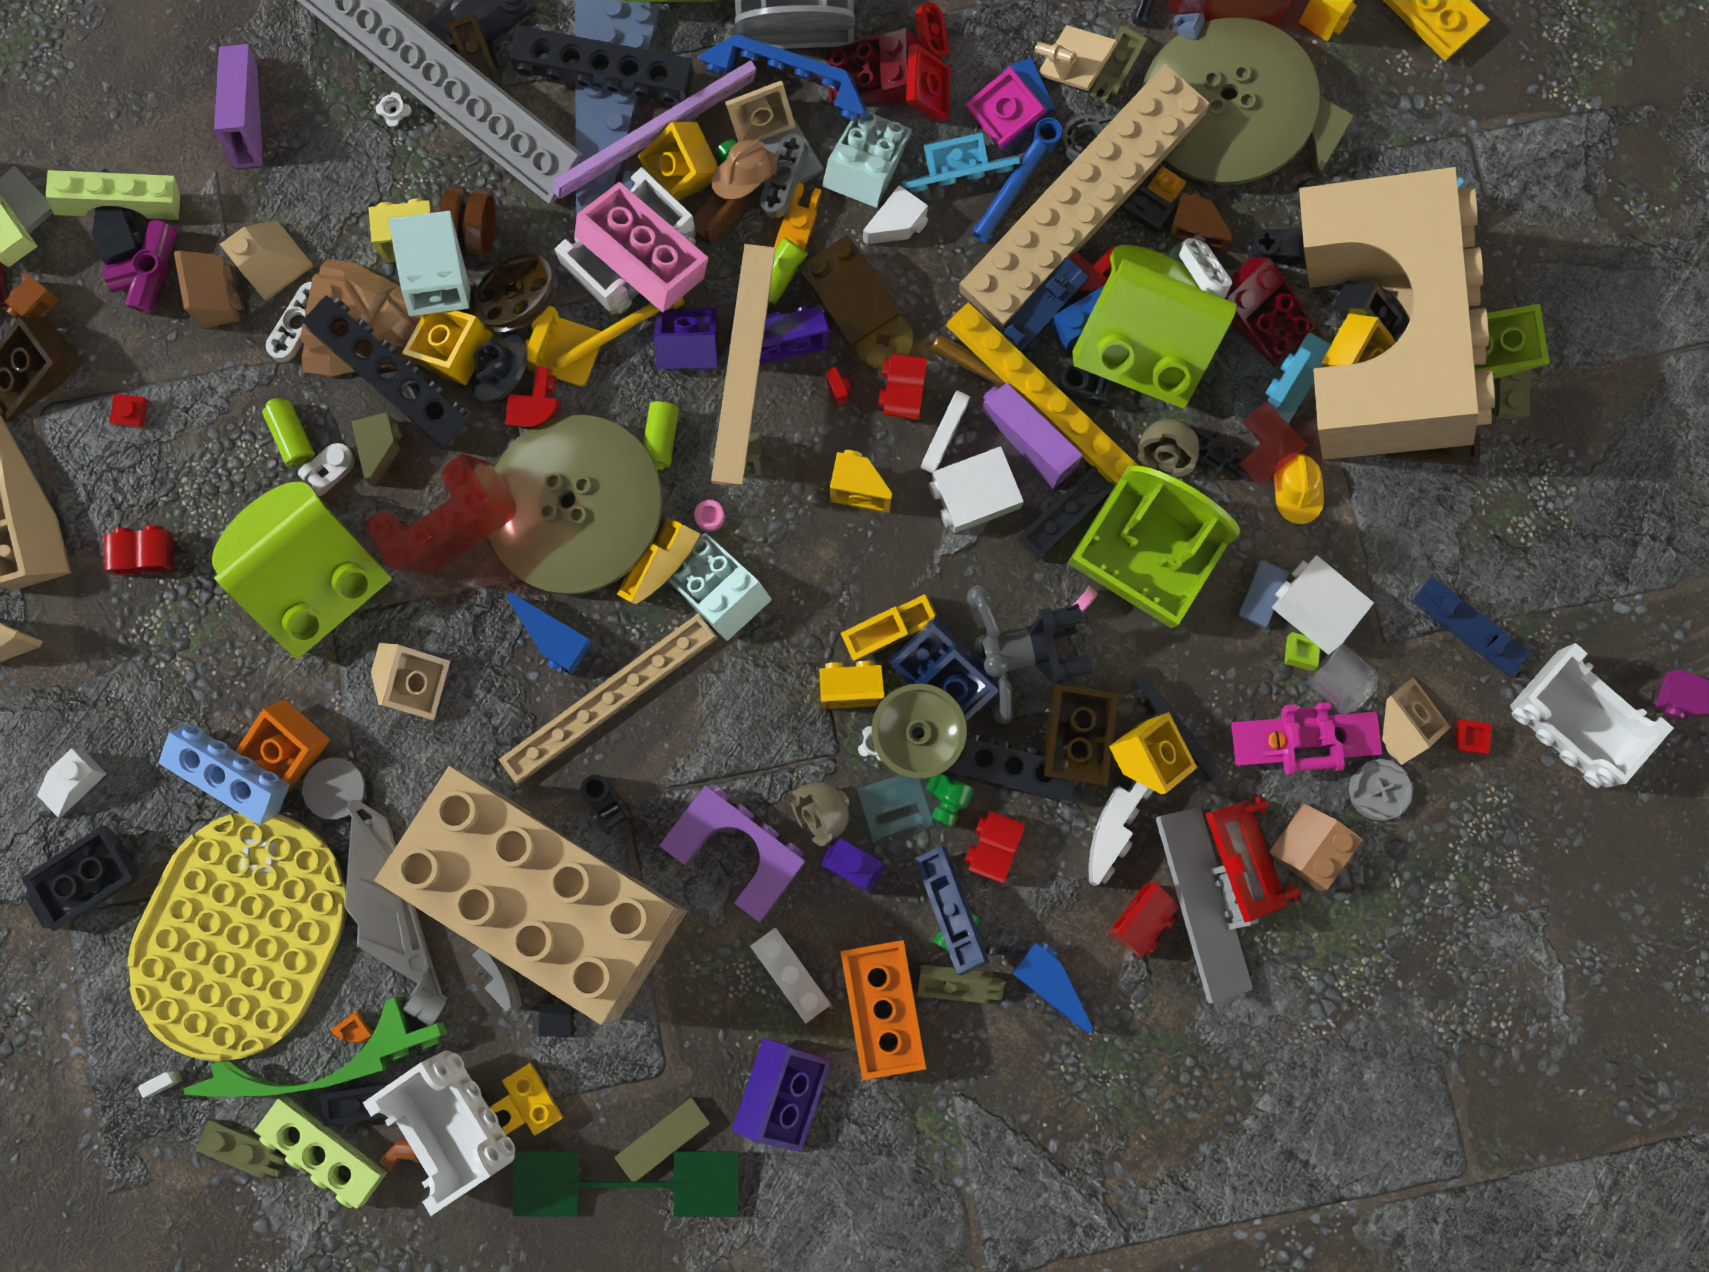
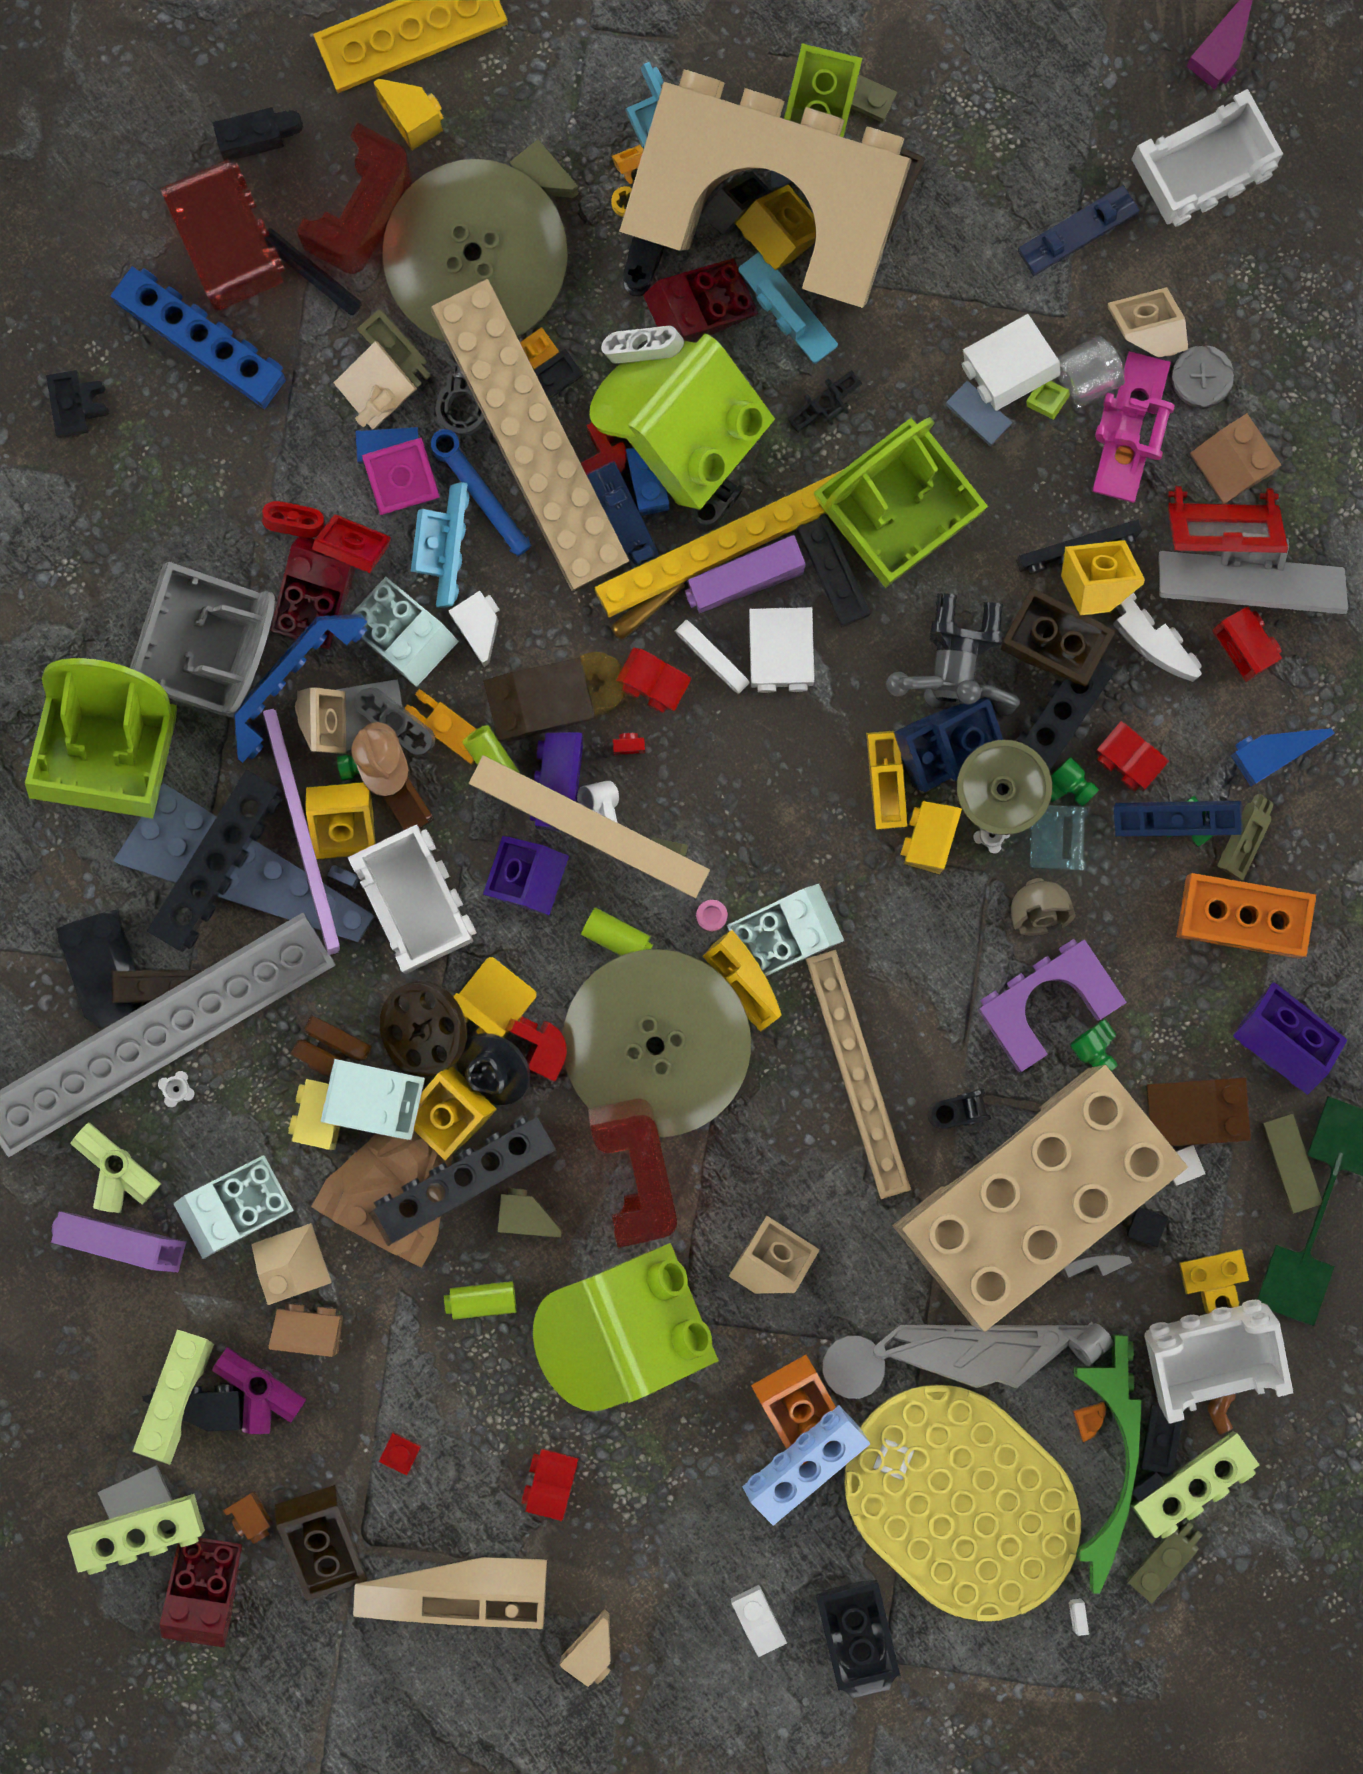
camera: 70 degrees left, 5 degrees up
white beam [266,282,312,362] -> none
white plate [298,443,355,496] -> none
blue slope [507,592,592,675] -> none
yellow piece [554,297,685,369] -> none
bright pink brick [574,182,709,312] -> none
white plate [750,927,831,1024] -> none
dark purple torso [819,838,886,894] -> none
yellow slope [830,450,892,513] -> none
bright pink tile [1070,585,1098,612] -> none
dark tan cylinder [1137,419,1200,477] -> none
reddish brown slope [1169,193,1233,252] -> none
sand blue tile [1174,13,1205,39] -> none
clear red plate [1240,401,1307,487] -> none
yellow piece [1274,453,1324,524] -> none
red plate [1454,719,1492,755] -> none
none -> yellowish green piece [70,1122,161,1213]
none -> light aqua slope [173,1155,294,1259]
none -> white piece [577,781,619,822]
none -> green piece [1070,1018,1118,1071]
none -> black tile [1132,1471,1164,1501]
none -> reddish brown slope [1146,1078,1251,1146]
none -> white tile [1173,1145,1205,1186]

